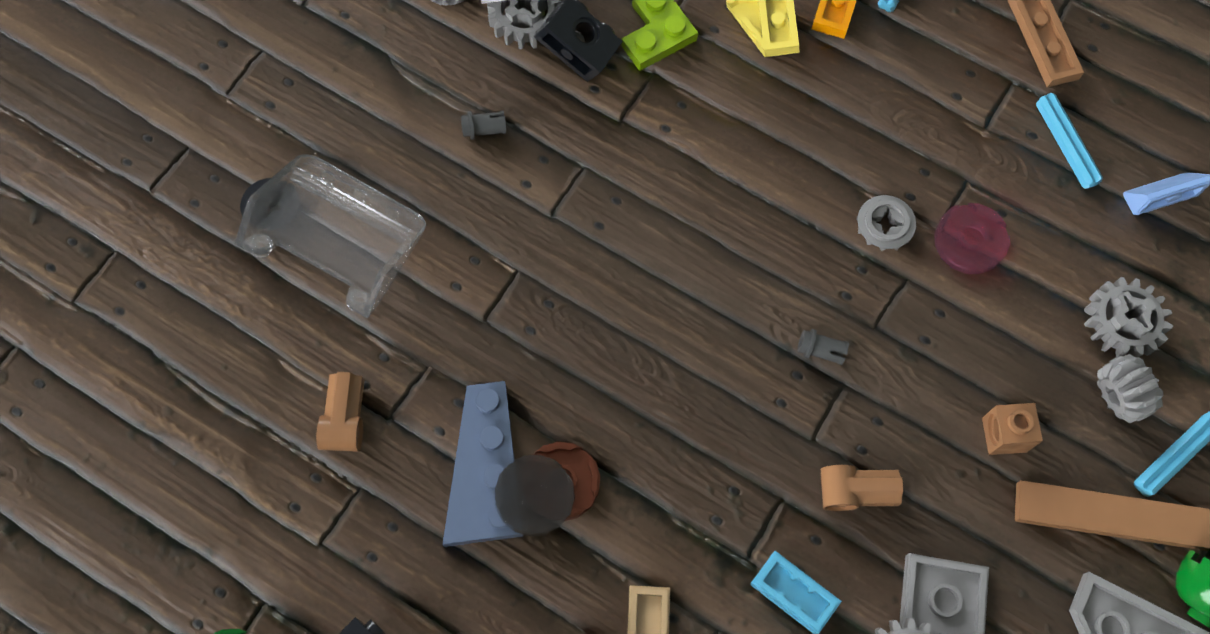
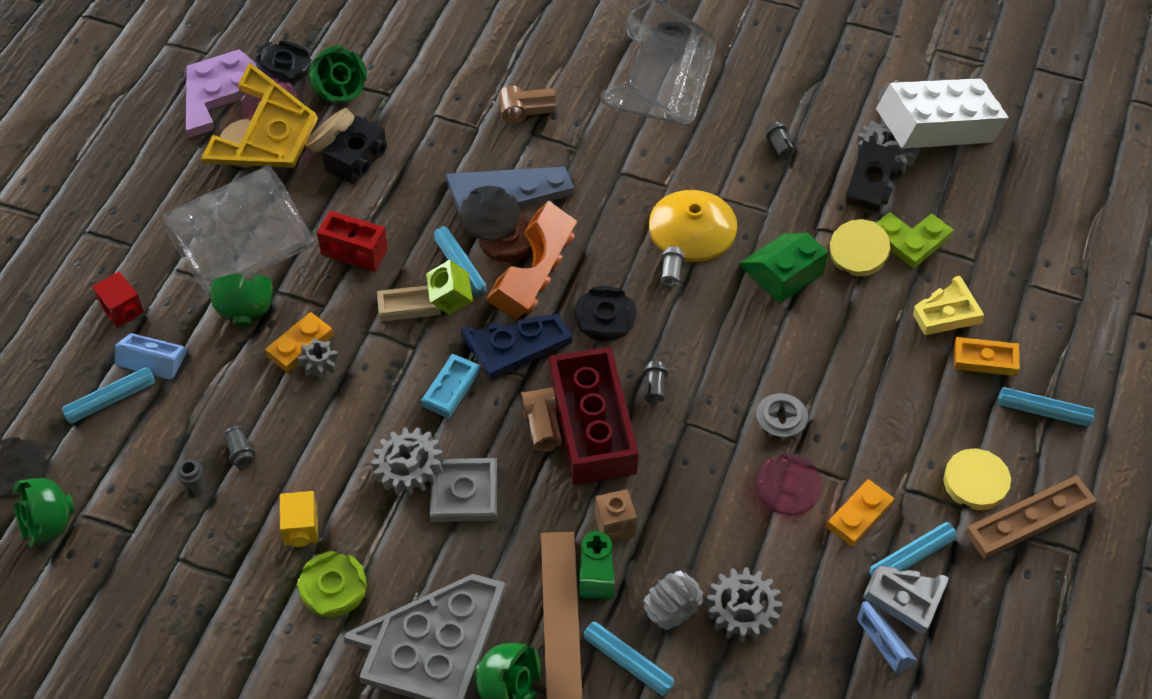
camera: 80 degrees right, 15 degrees down
none -> lime brick [426,260,473,315]
none -> medium azure axle [434,226,487,297]
none -> dark blue wing [461,314,572,380]
none -> orange arch [486,200,577,321]
none -> dark red brick [549,347,639,485]
none -> black tile [575,286,636,341]
none -> green piece [579,531,614,599]
none -> yellow dish [649,190,737,262]
none -> light grey pin [660,246,685,287]
none -> green slope [739,233,828,304]
none -> light orange plate [826,479,895,547]
none -> light yellow tile [830,219,890,277]
none -> light grey wing [862,566,949,634]
none -> light yellow tile [943,448,1011,511]

